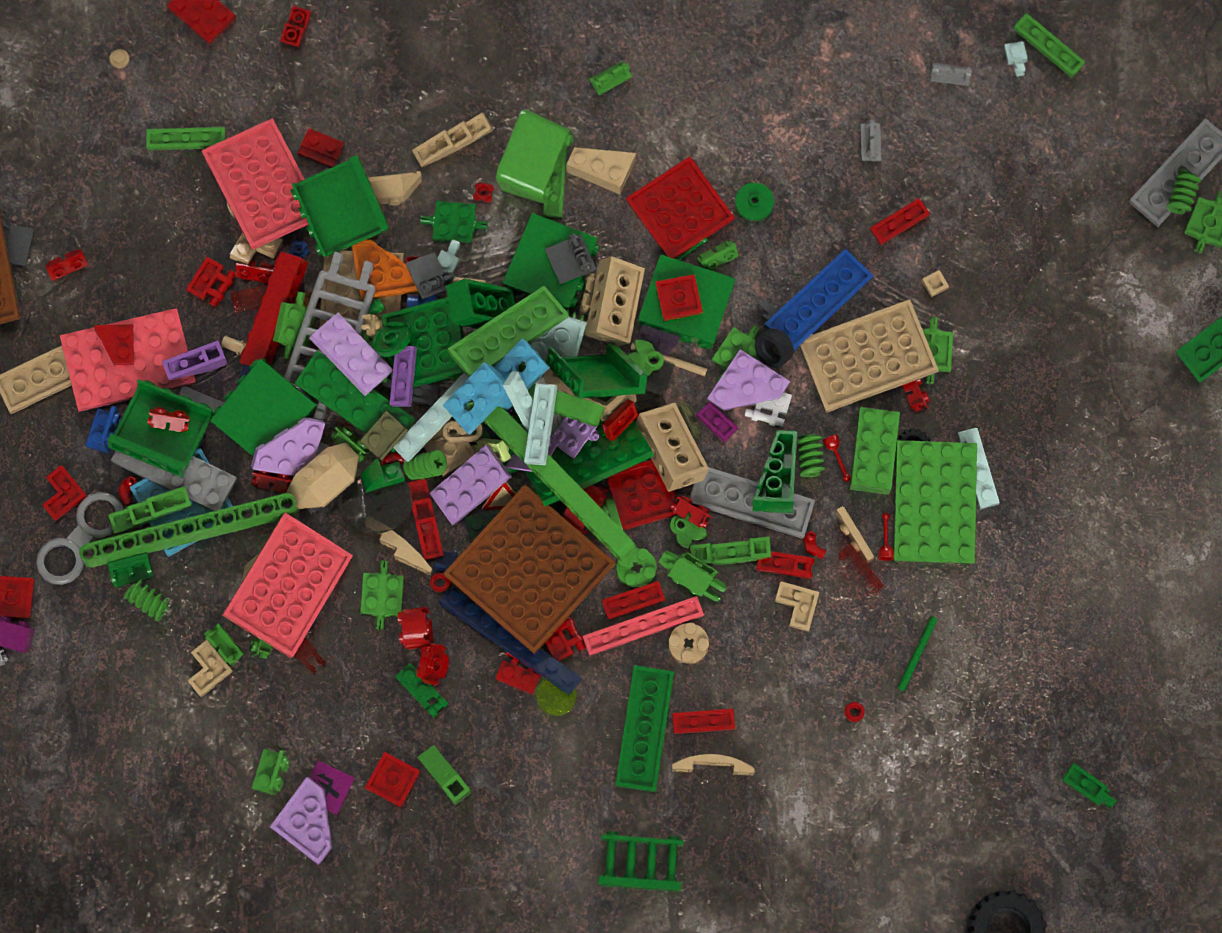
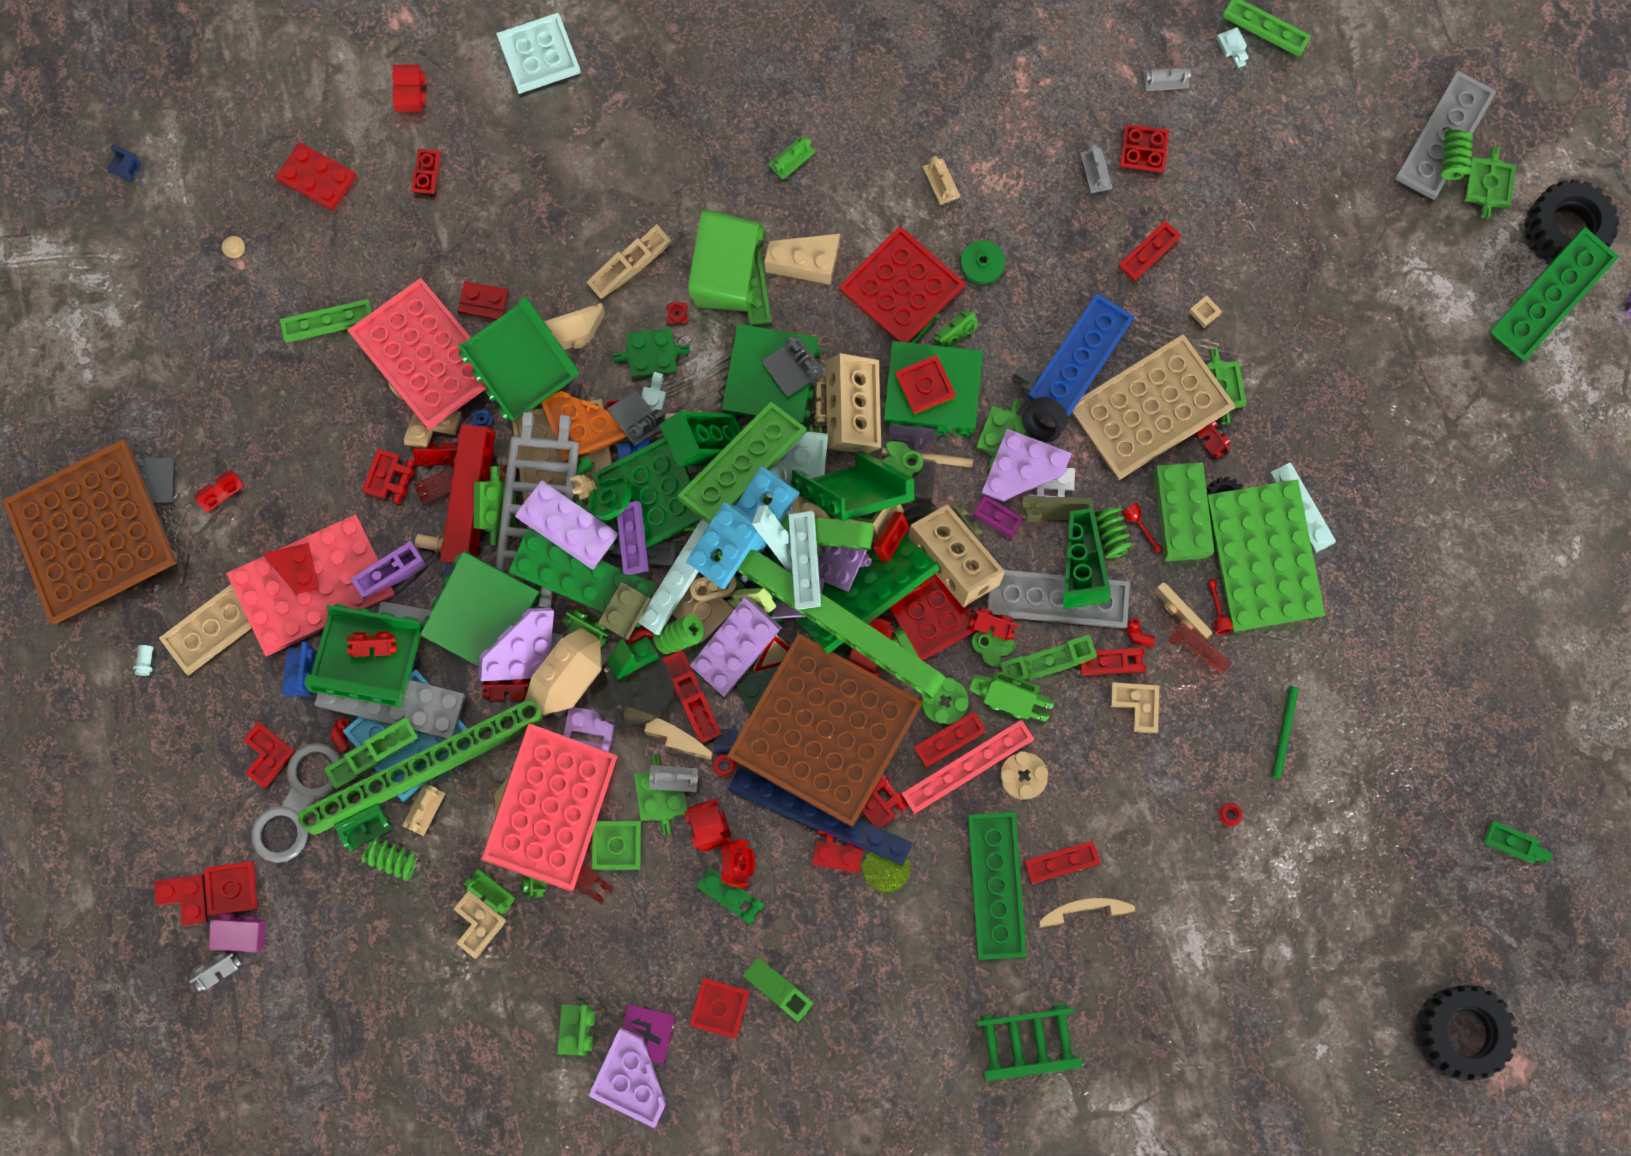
camera: 10 degrees left, 0 degrees up
none -> tan hinge [402,784,446,836]
none -> lavender plate [563,707,616,752]
none -> bright green plate [592,821,641,870]
none -> light grey hinge [649,765,698,792]
none -> tan hinge [923,156,961,205]
none -> olive hinge [1021,496,1093,523]
none -> red slope [1120,124,1169,173]

